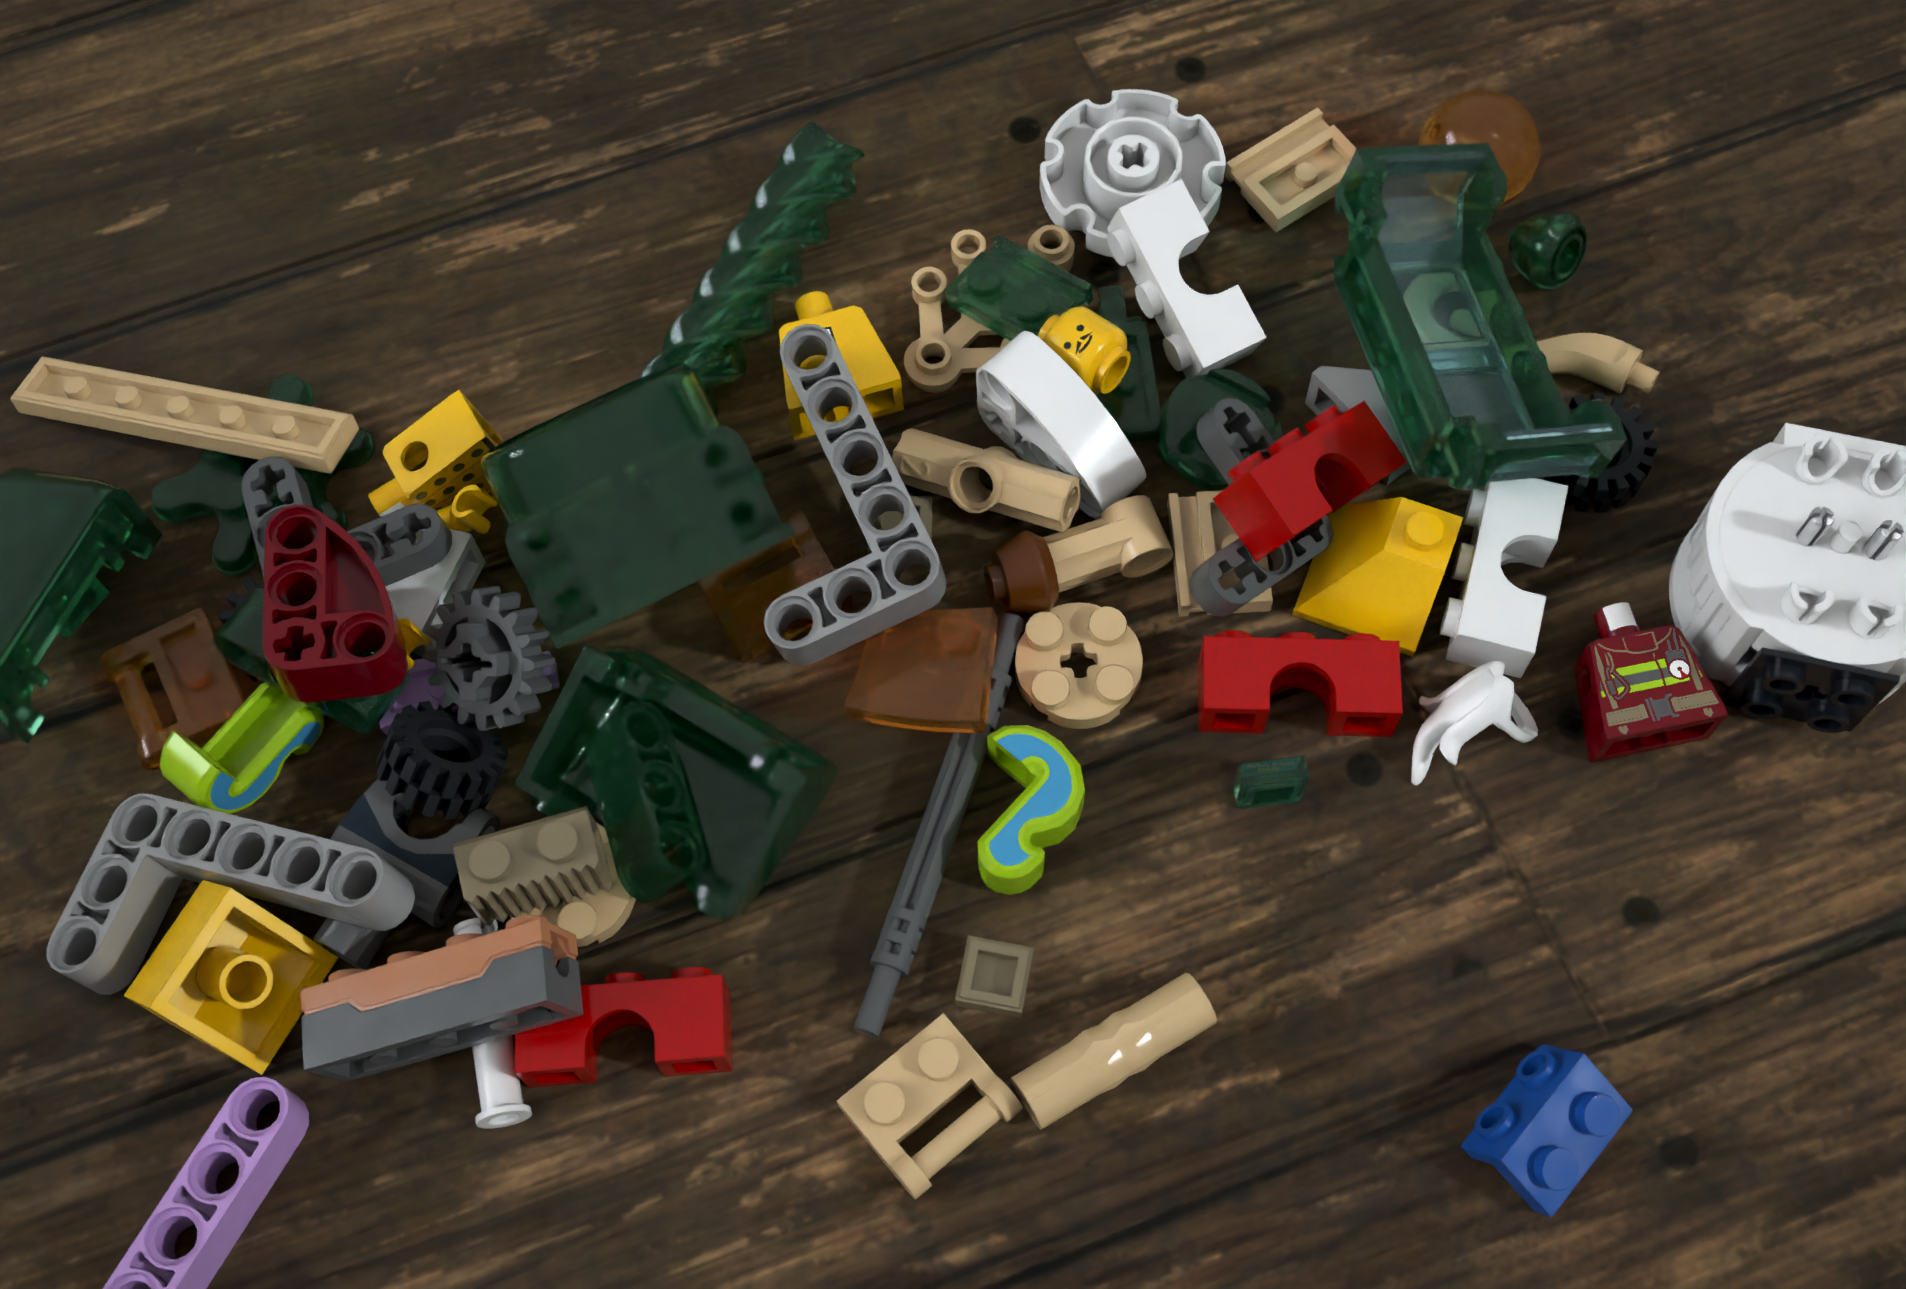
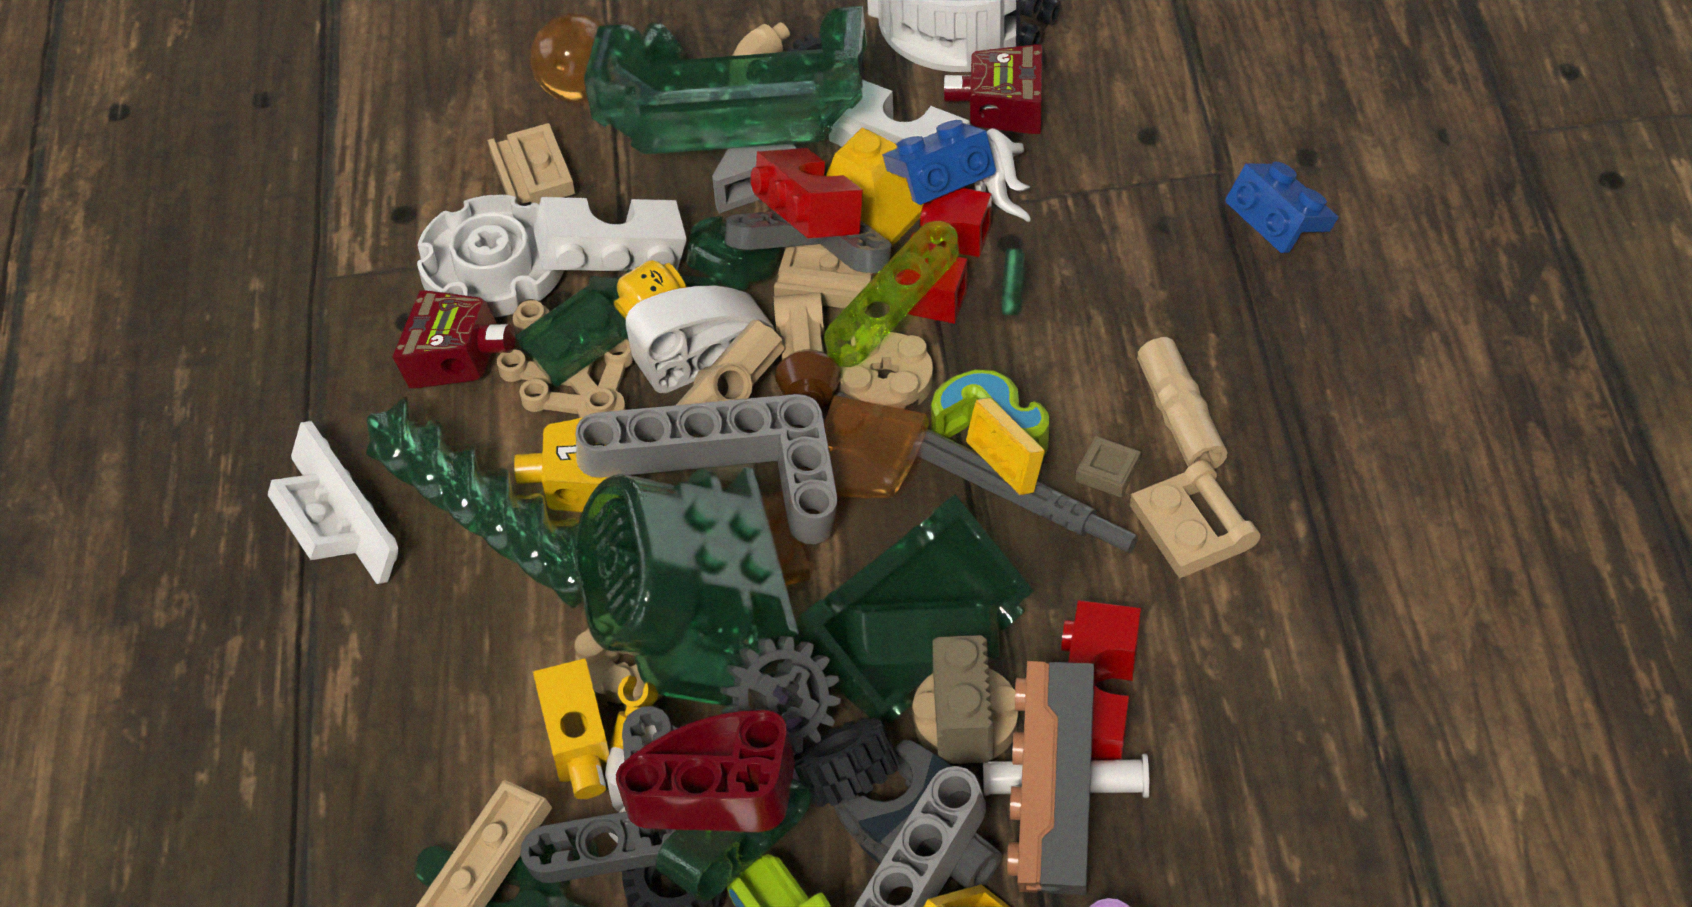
camera: 75 degrees left, 15 degrees down
none -> white bracket [268,421,398,584]
none -> dark red torso [392,290,515,388]
none -> clear neon green beam [824,221,959,367]
none -> blue bracket [882,120,996,205]
none -> yellow plate [966,398,1045,495]

